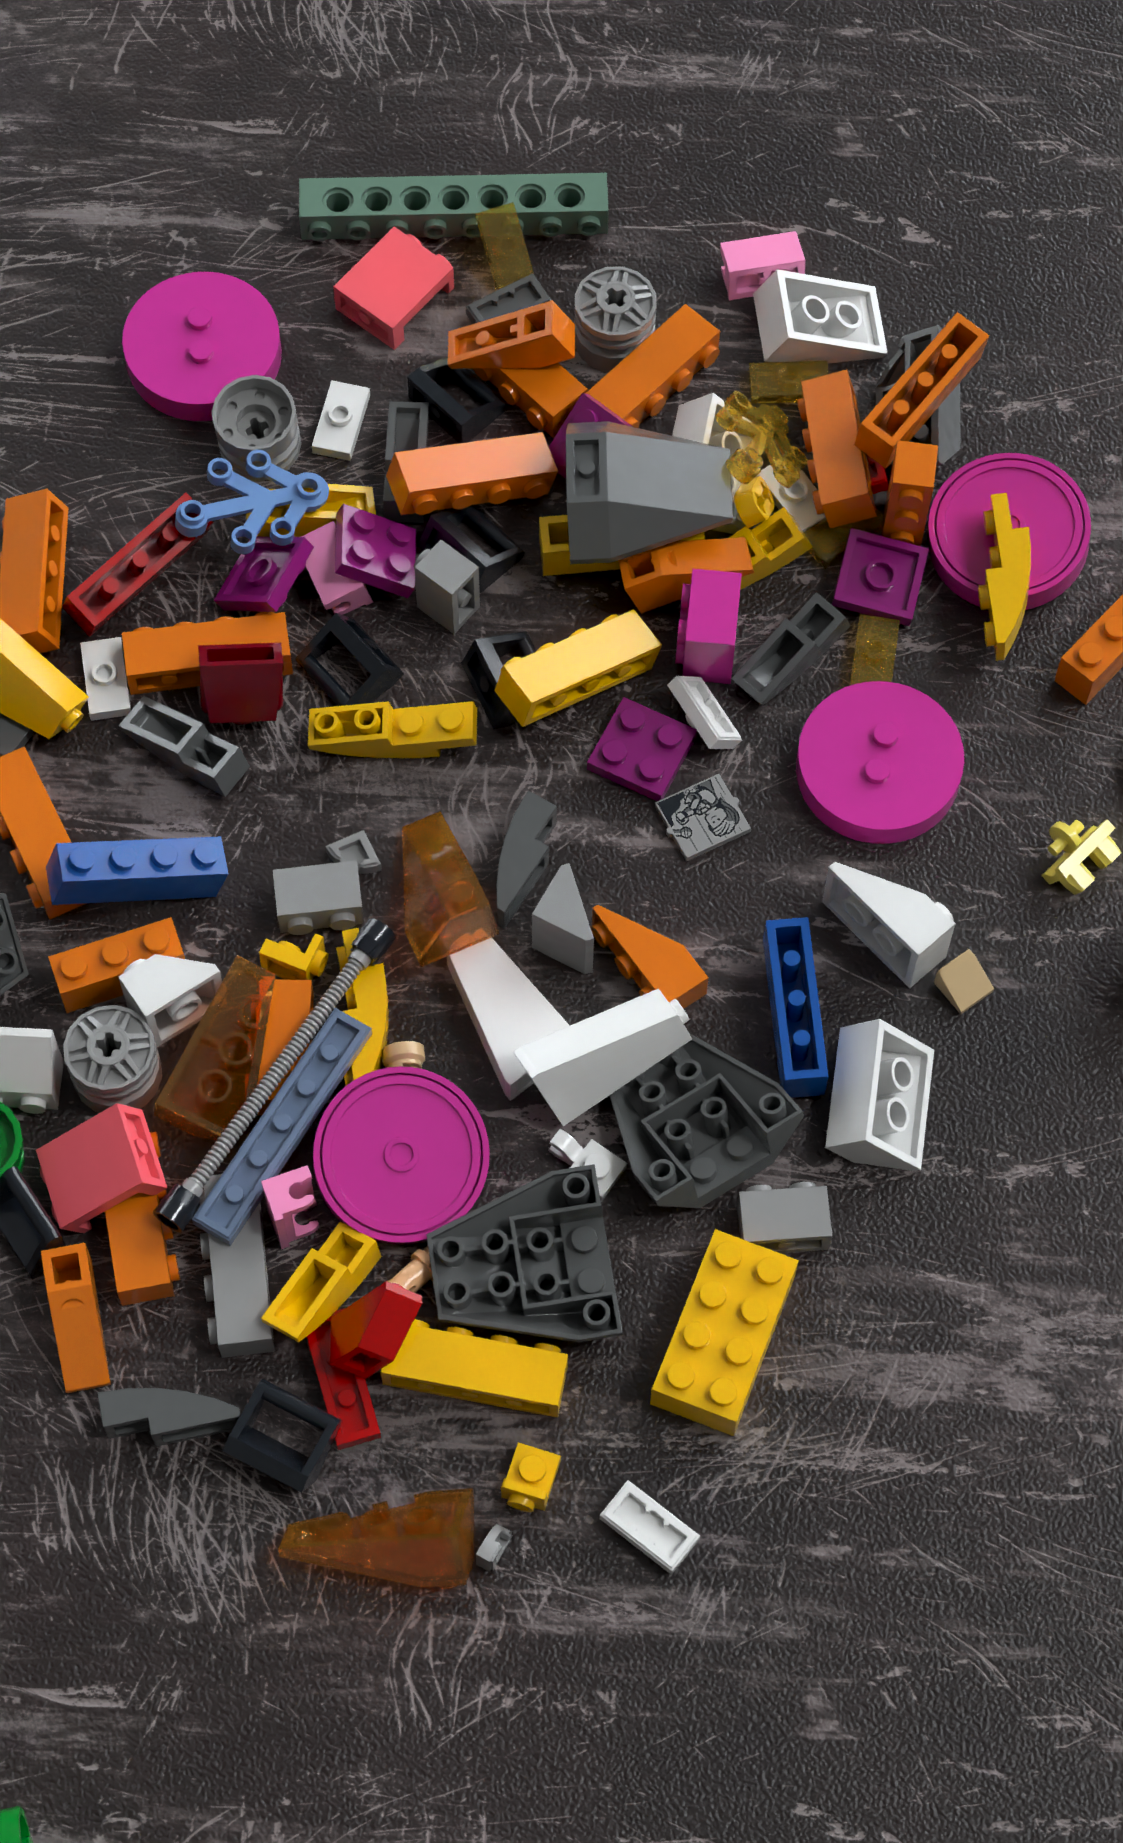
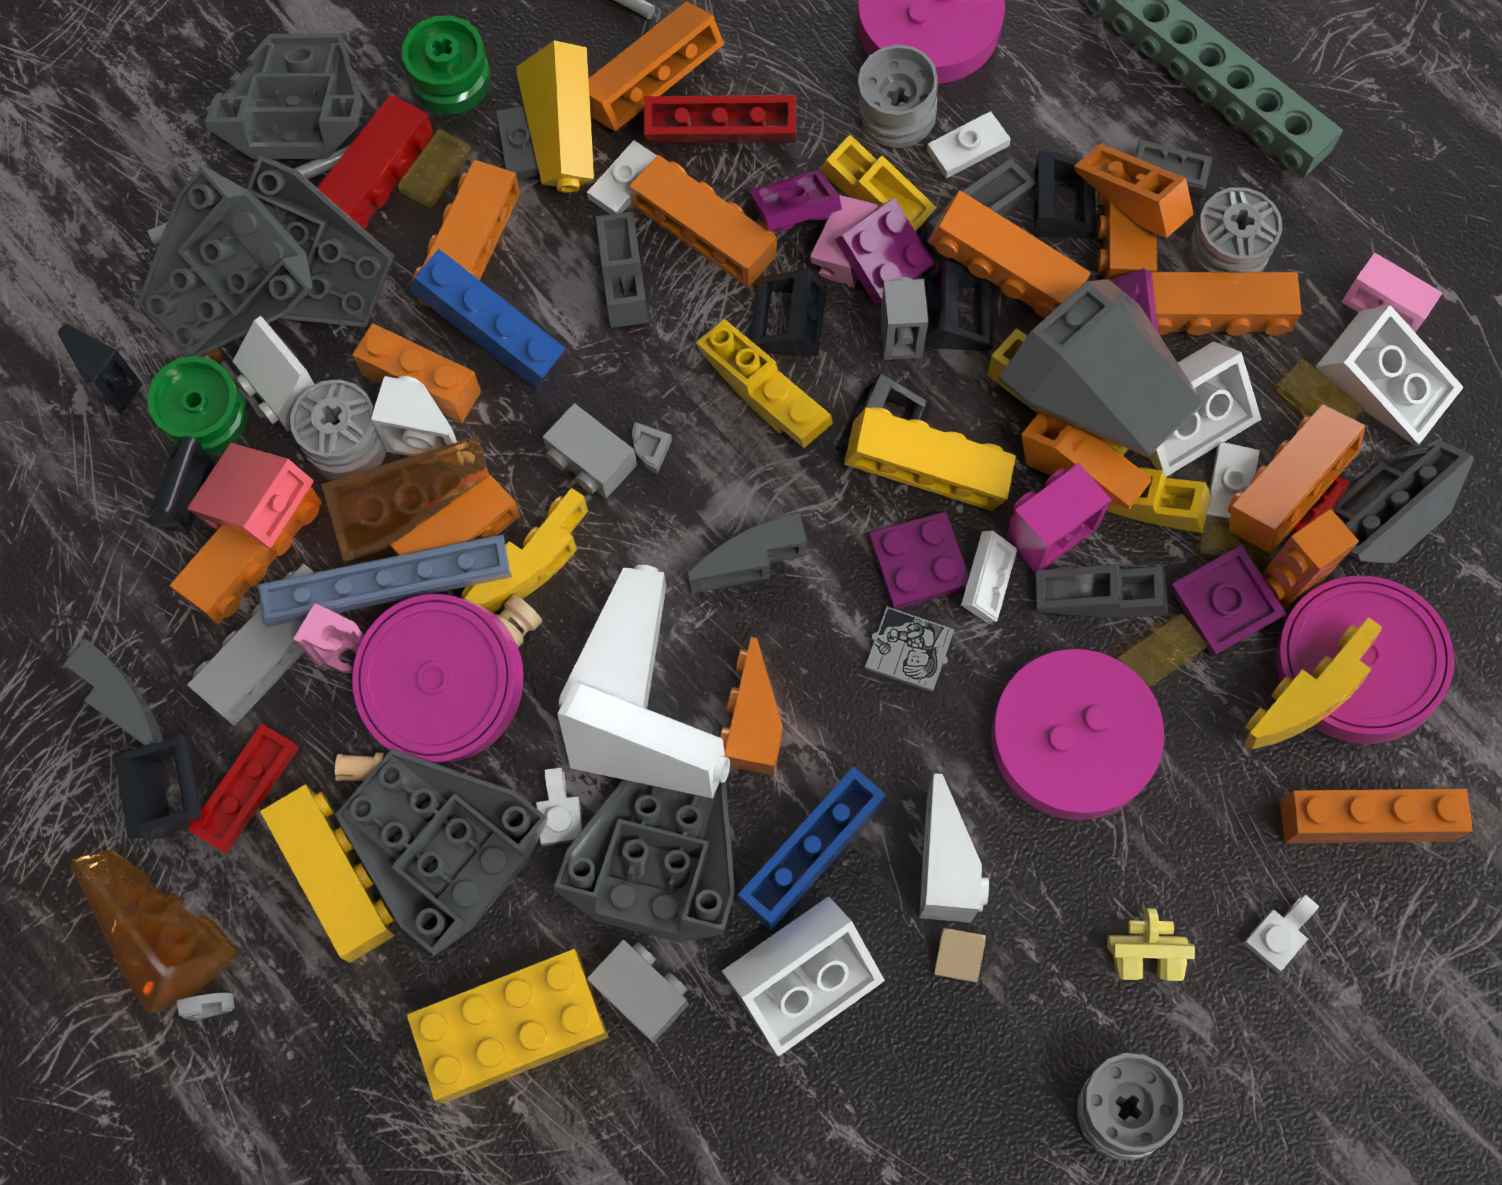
camera: 50 degrees right, 5 degrees up
orange slope [41,1243,111,1393] -> none
light grey hose [153,918,396,1233] -> none
medium blue plant [175,450,329,554] -> none
dark red torso [198,642,283,725] -> none
yellow bracket [259,934,329,980] -> none
yellow slope [261,1221,382,1342] -> none
red slope [330,1281,422,1379] -> none
coral panel [333,227,454,350] -> none
clear orange wedge [402,811,499,967] -> none
clear yellow plate [474,202,534,289] -> none
yellow bracket [501,1442,561,1512] -> none
light grey slope [532,863,594,974] -> none
white plate [600,1480,700,1575] -> none
clear yellow plant [715,391,808,488] -> none
yellow beam [734,476,775,528] -> none
orange brick [854,312,990,469] -> none

